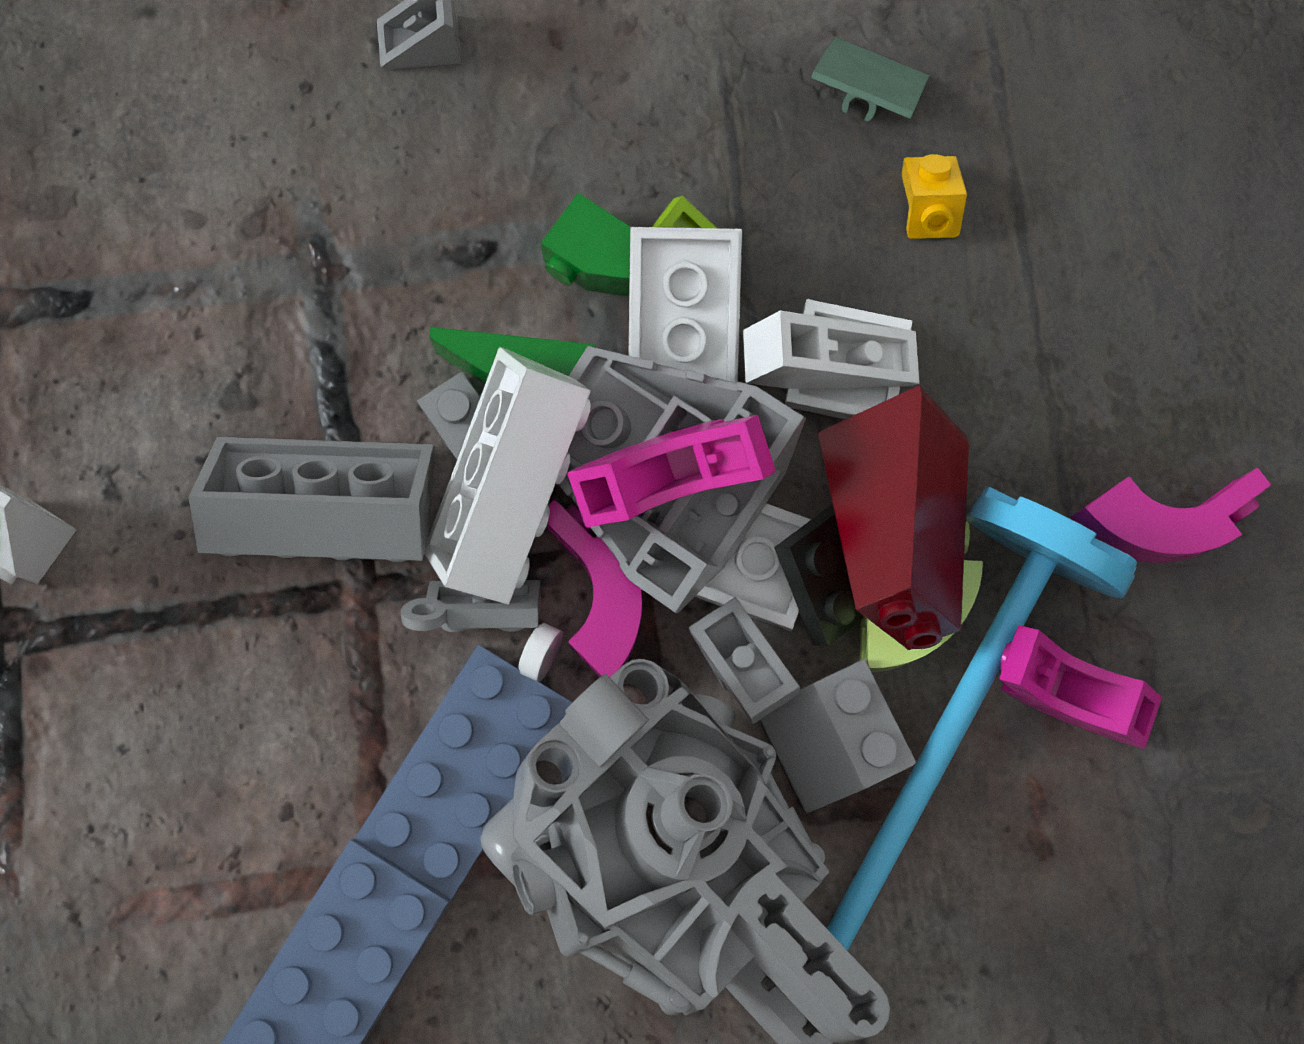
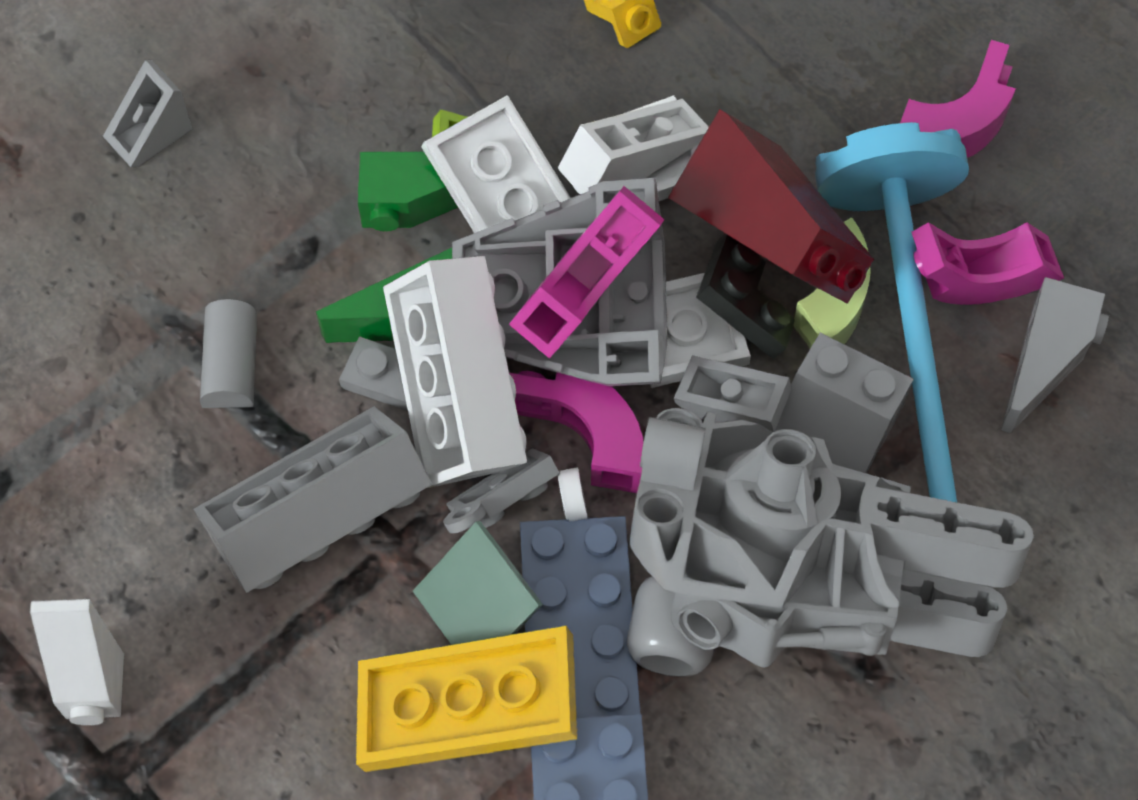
camera: 30 degrees left, 15 degrees down
none -> light grey brick [200,299,257,408]
none -> yellow plate [356,626,577,772]
none -> sand green piece [413,521,543,645]
none -> light grey slope [1001,277,1109,433]

